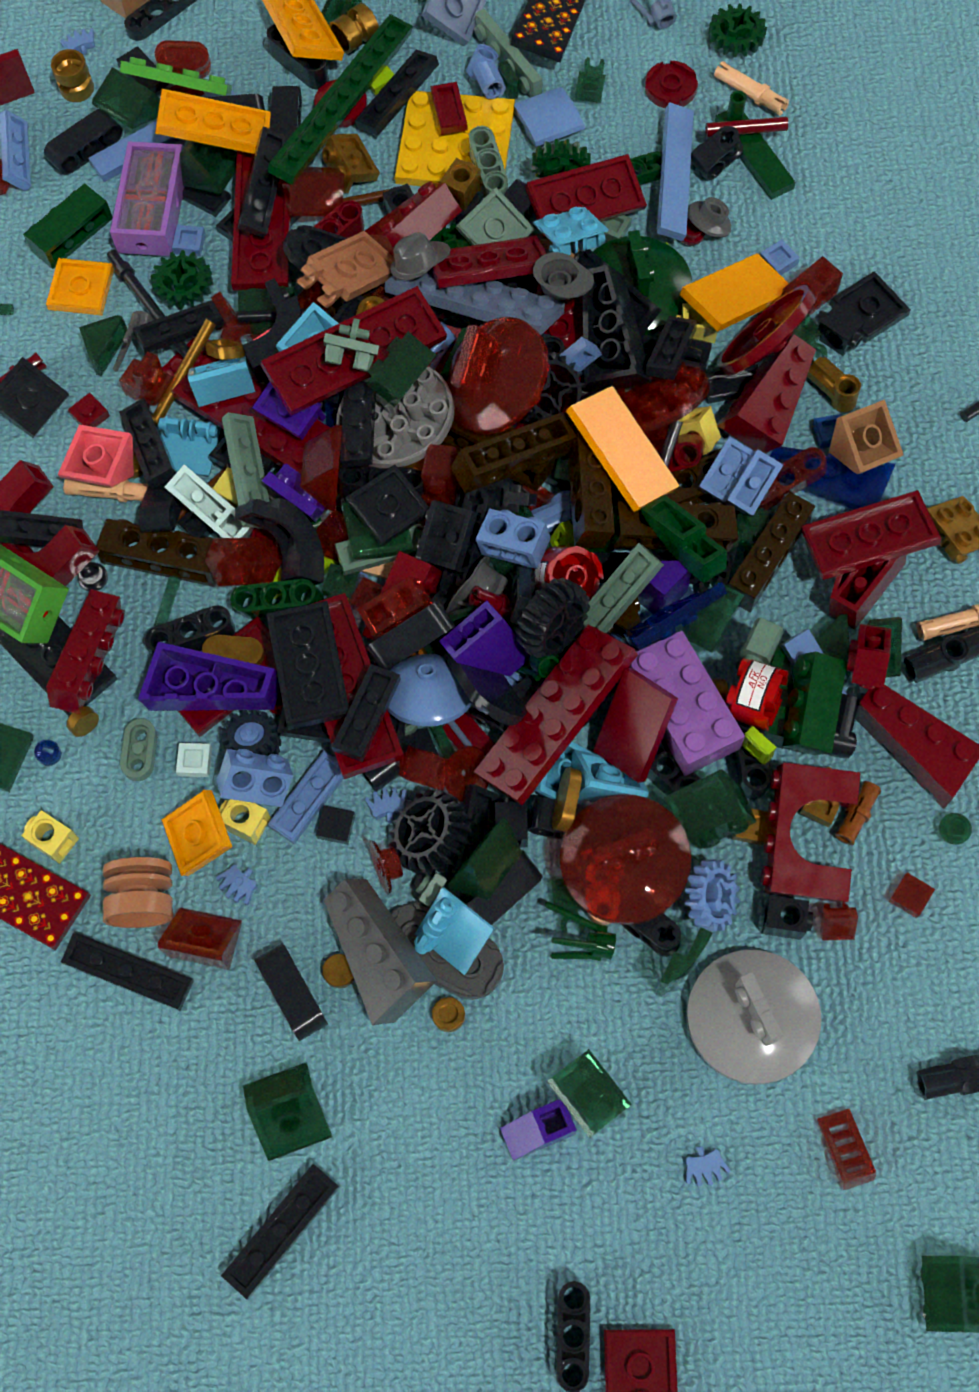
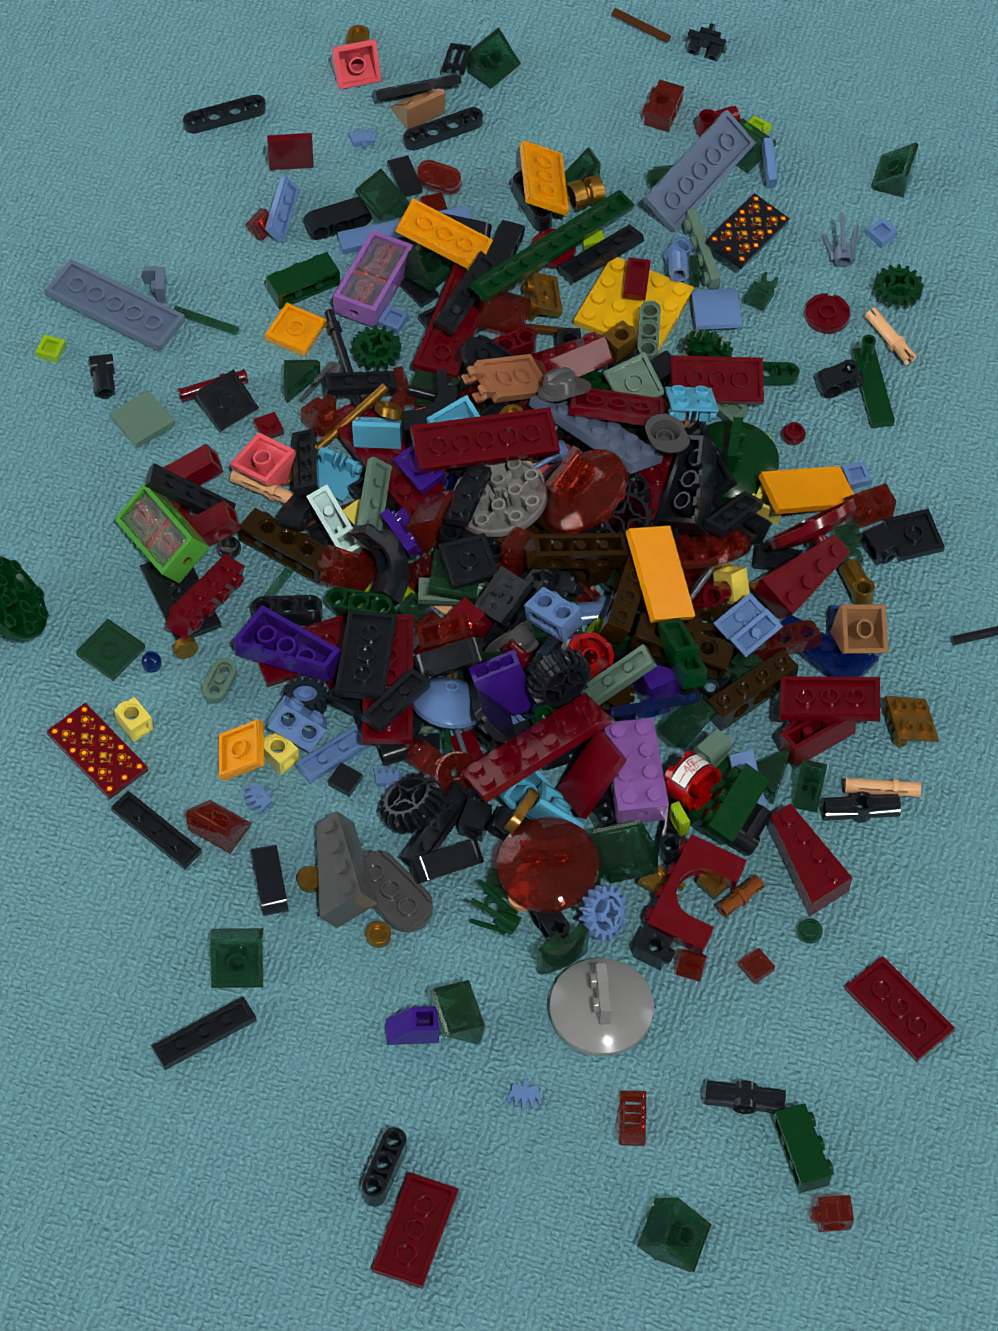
camera: 15 degrees right, 10 degrees down
pearl gold wheel [51,49,94,103] -> none
nougat wheel [103,857,173,928] -> none
bright green plate [120,57,232,96] -> none
light aqua plate [176,743,212,777] -> none
pearl gold tile [202,635,264,665] -> none
sand green hips [323,318,379,372] -> none
clear green brick [367,331,436,408] -> none
clear red piece [369,840,403,895] -> none
medium azure hinge [414,887,495,975] -> none
sand green plate [415,873,447,907] -> none
clear green slope [447,817,522,900] -> none
medium blue tile [560,337,602,372] -> none
medium blue tile [657,102,694,241] -> none
dark grey piece [688,197,731,237] -> none
dark red piece [705,117,788,137] -> none
dark red brick [847,624,892,689] -> none

